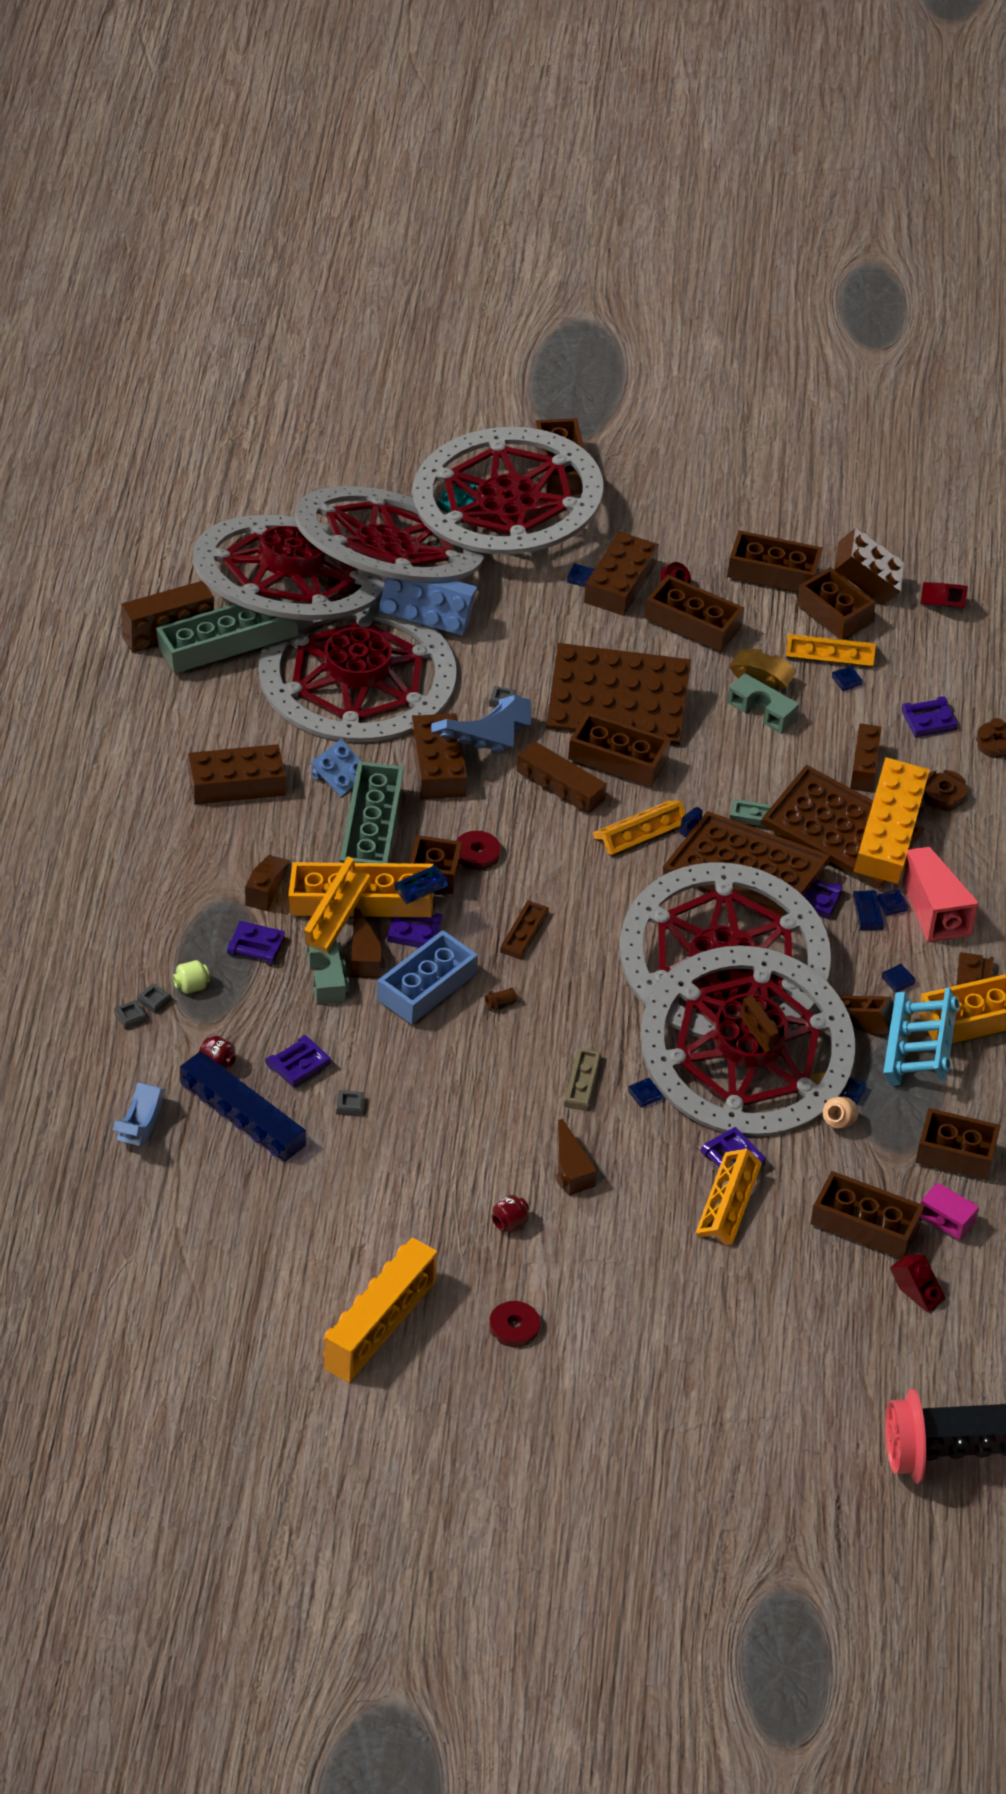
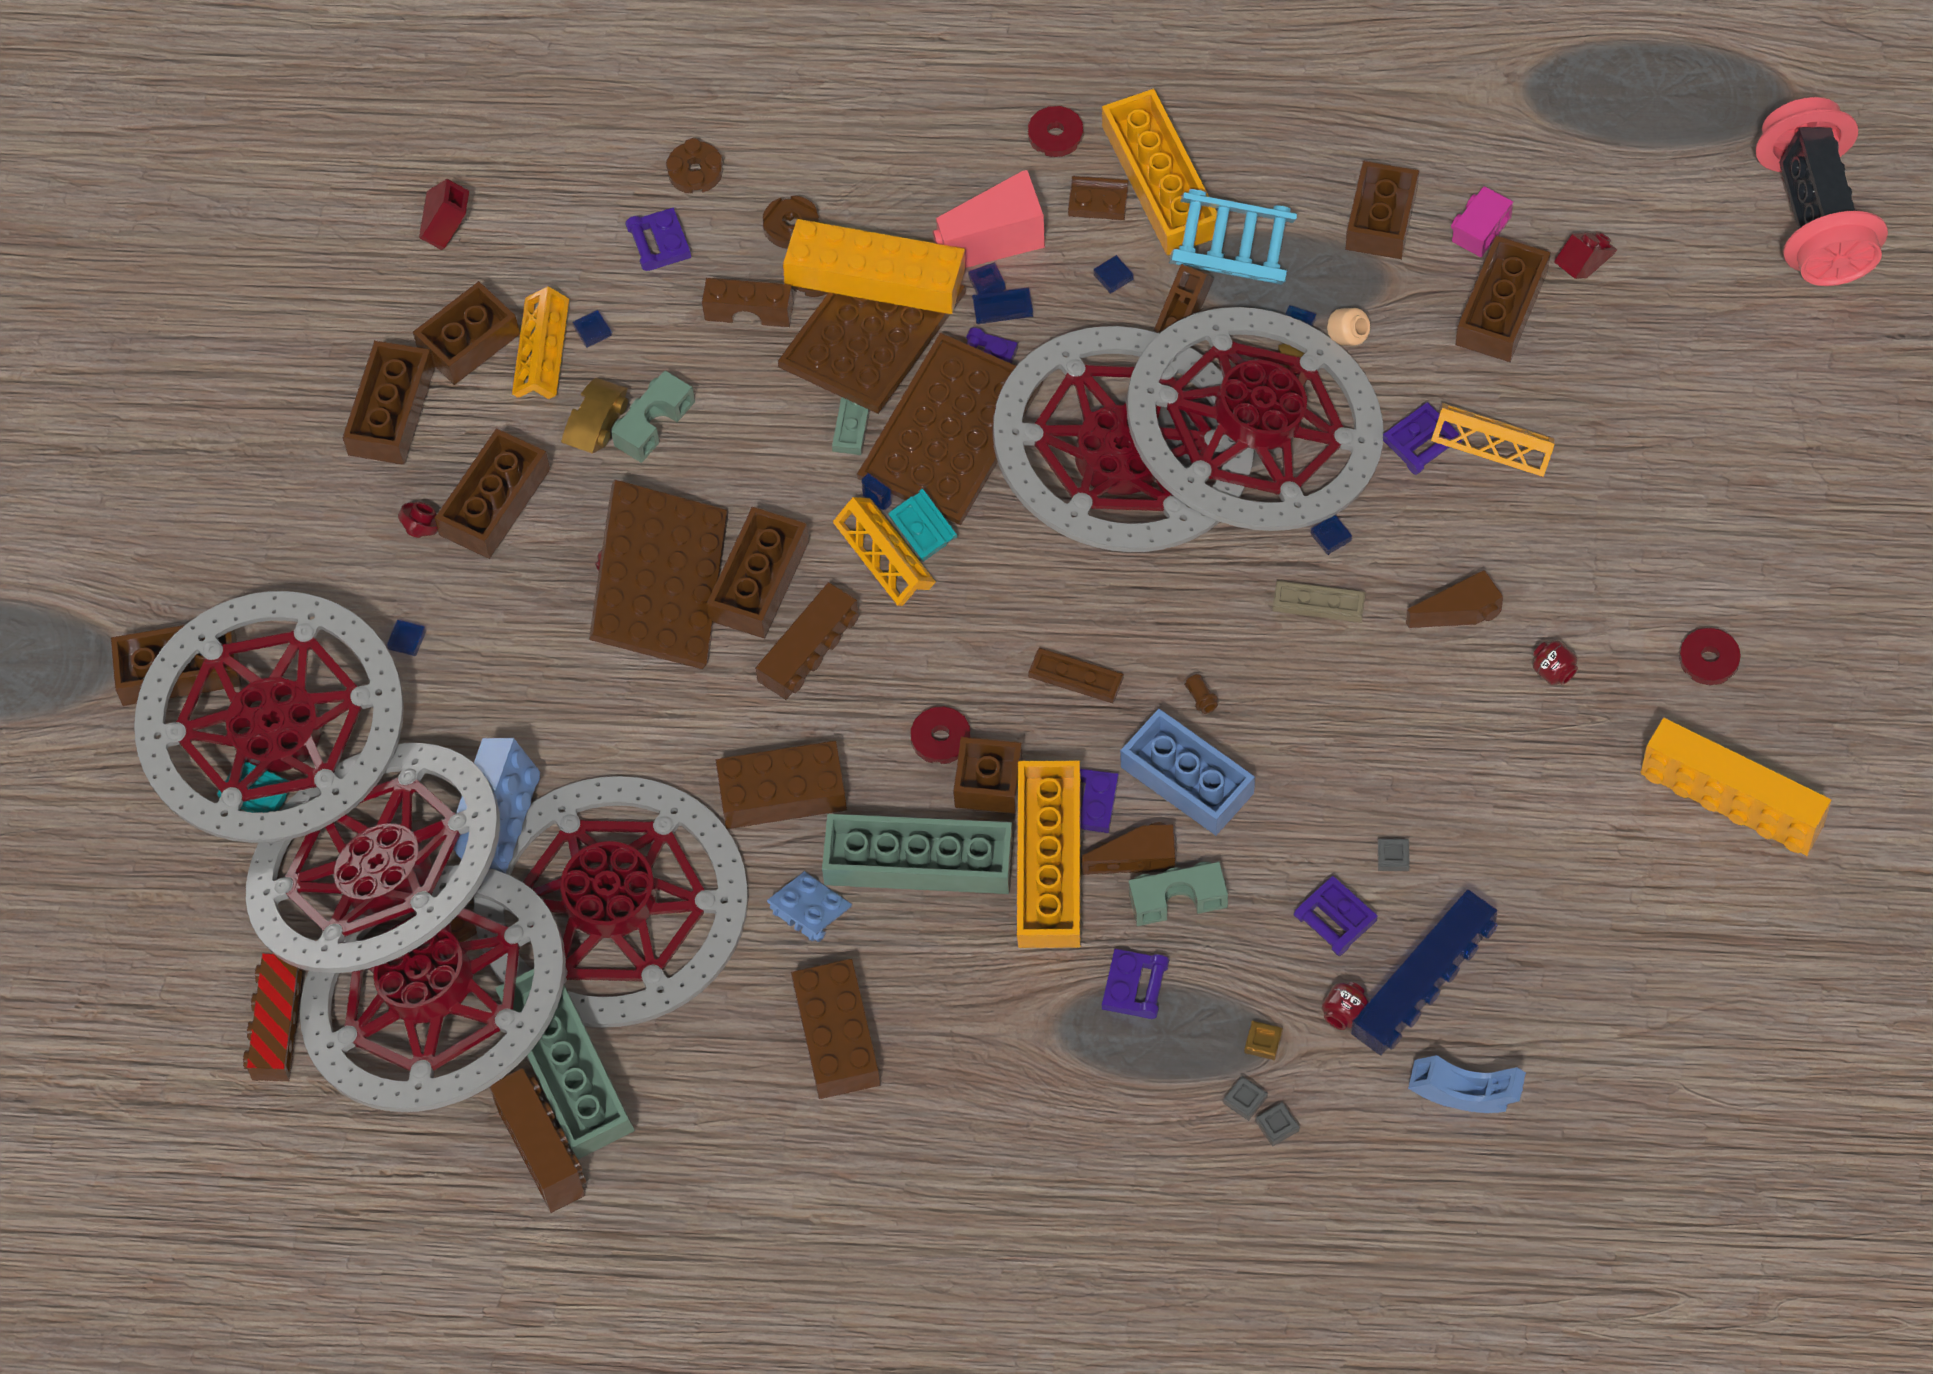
camera: 85 degrees left, 15 degrees up
yellowish green head [173,960,210,994] -> none
reddish brown slope [245,855,291,911] -> none
light orange fence [304,857,371,953] -> none
clear blue plate [394,865,448,904] -> none
medium blue arch [431,695,531,753] -> none
dark grey tile [489,686,516,708] -> none
reddish brown brick [584,531,659,616] -> none
reddish brown plate [739,995,778,1053] -> none
reddish brown brick [834,528,904,605] -> none
none -> reddish brown brick [243,953,304,1082]
none -> teal plate [888,489,958,562]
none -> pearl gold tile [1244,1021,1283,1060]

